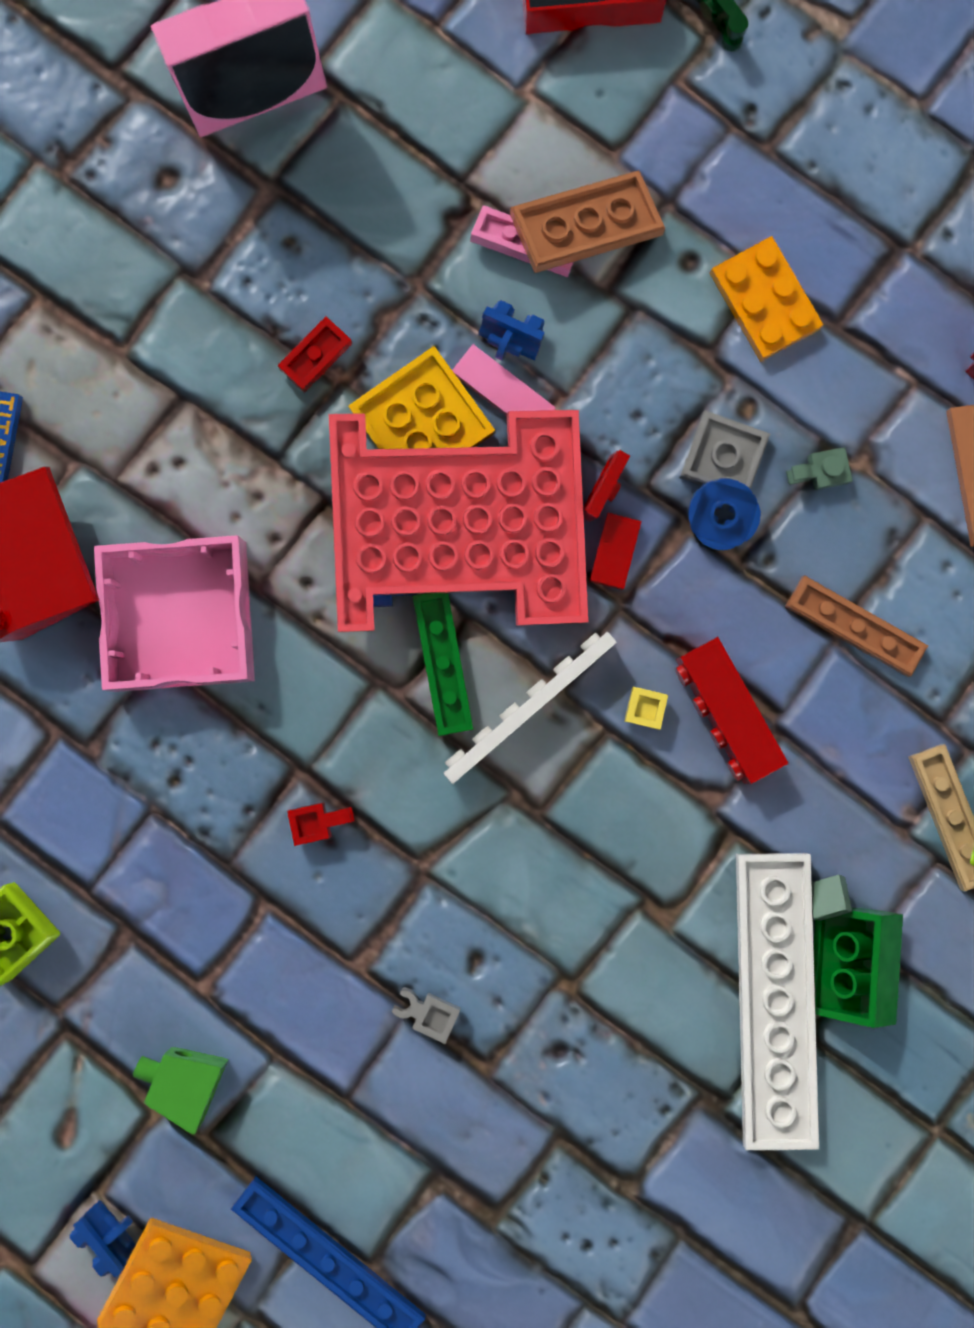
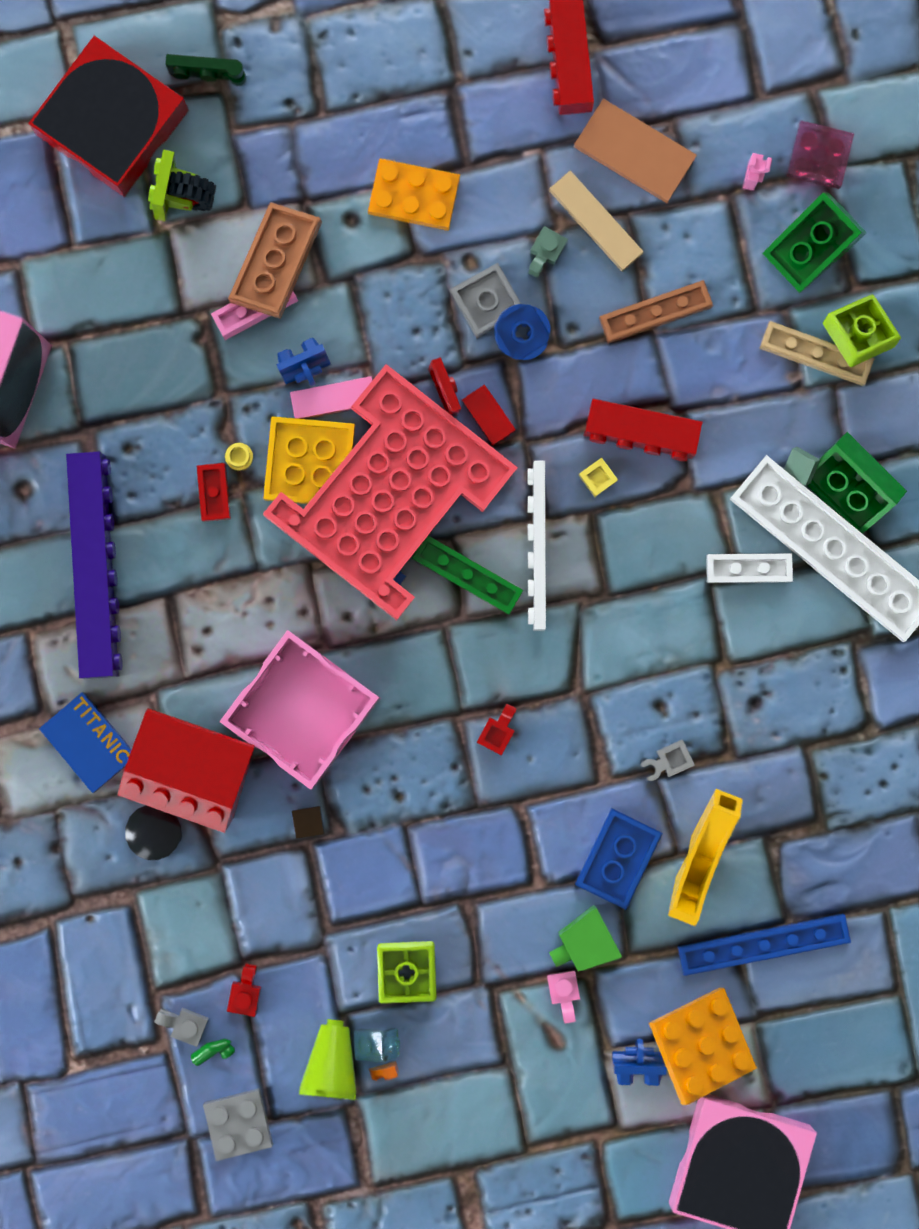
camera: 45 degrees left, 0 degrees up
none -> dark purple brick [66,451,123,679]
none -> plate [148,149,216,222]
none -> light yellow plate [225,443,253,471]
none -> dark brown tile [292,806,325,839]
none -> bright pink plate [547,970,580,1024]
none -> tan tile [549,170,644,272]
none -> blue tile [575,808,663,910]
none -> yellow arch [668,789,743,926]
none -> white plate [706,553,793,583]

